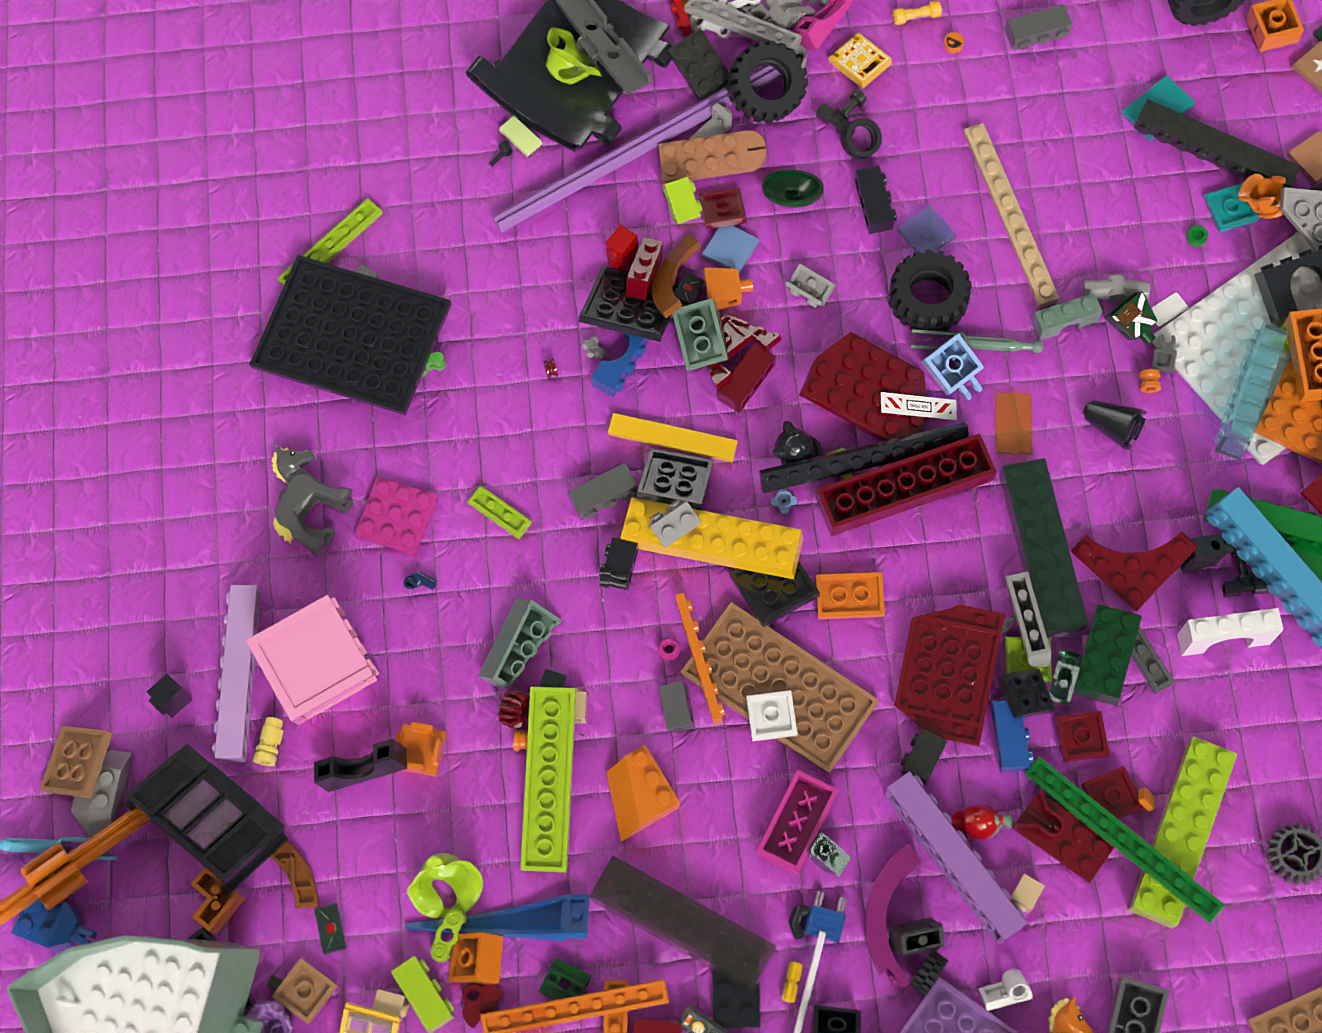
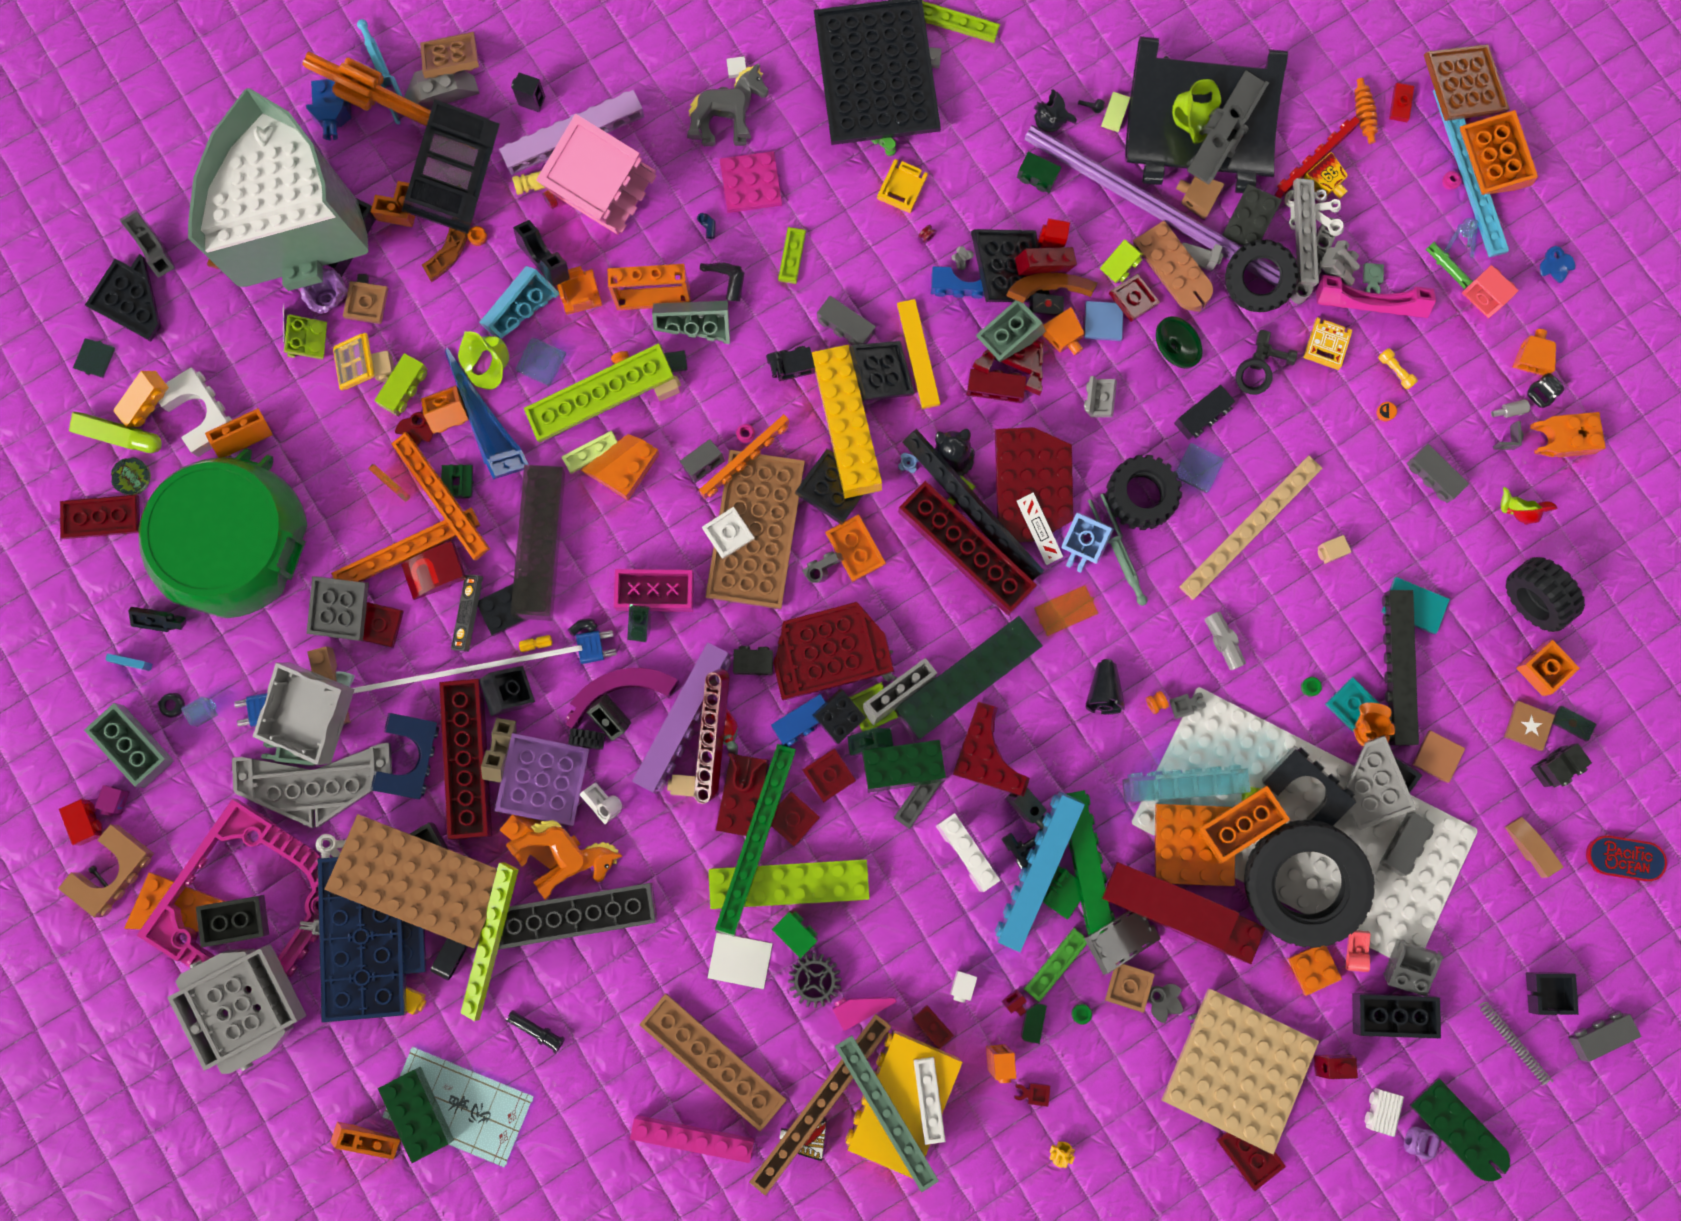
camera: 55 degrees right, 10 degrees up
clear green tile [314,903,347,955] -> none
lime piece [431,909,467,963] -> none
dark red gear [498,689,530,728] -> none
light grey bracket [647,499,701,548] -> none
sand green arch [1031,293,1102,341] -> none
torso [1104,291,1157,345] -> none
orange piece [1138,786,1155,812] -> none
white sticker [1152,293,1189,327] -> none
none -> orange tile [467,226,487,246]
none -> medium azure wedge [479,266,560,338]
none -> clear light blue tile [515,337,566,386]
none -> clear red tile [542,190,558,209]
none -> yellowish green tile [561,431,618,474]
none -> orange window [607,264,691,310]
none -> dark red beam [694,669,729,804]
none -> black piece [700,262,745,302]
none -> white sticker [708,933,772,989]
none -> white tile [726,56,746,78]
none -> green brick [772,911,818,959]
none -> dark grey plate [803,551,844,583]
none -> yellow container [877,159,928,213]
none -> dark green brick [1017,151,1061,193]
none -> black helmet [1034,89,1077,132]
none -> medium nougat torso [1176,176,1224,220]
none -> tan brick [1318,535,1351,564]

